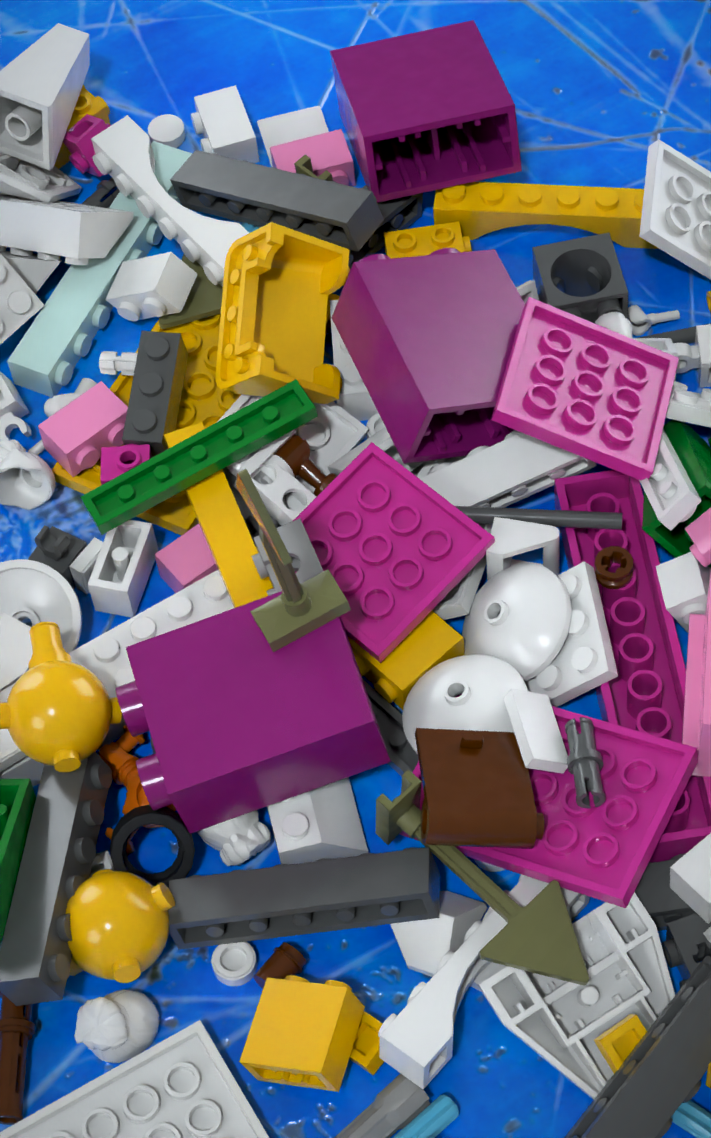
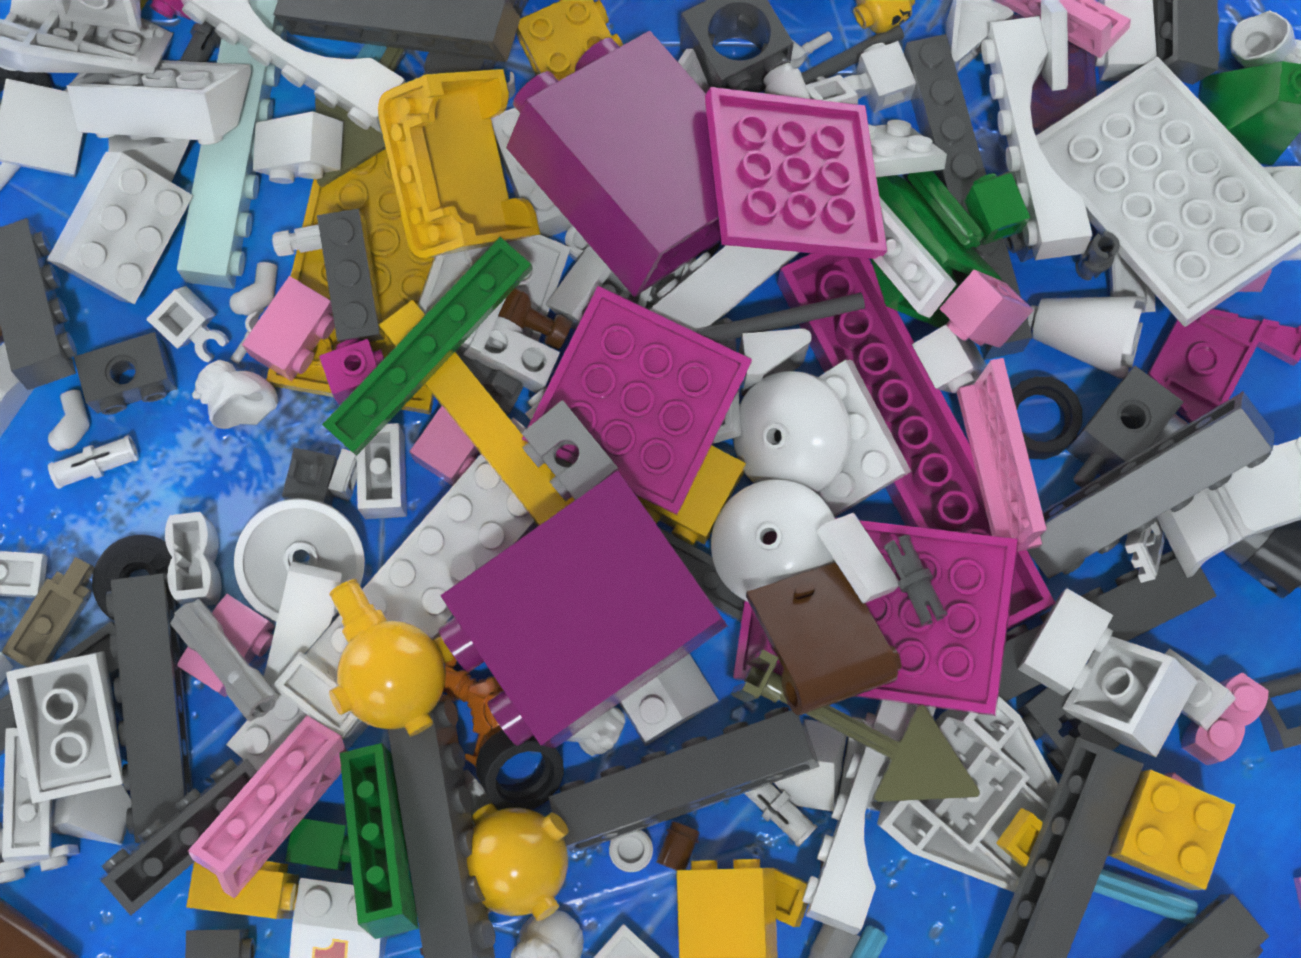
camera: 25 degrees left, 20 degrees up
olive piece [236,469,351,652] -> none
reddish brown bush [595,546,633,589] -> none
none -> white pin [744,784,818,847]

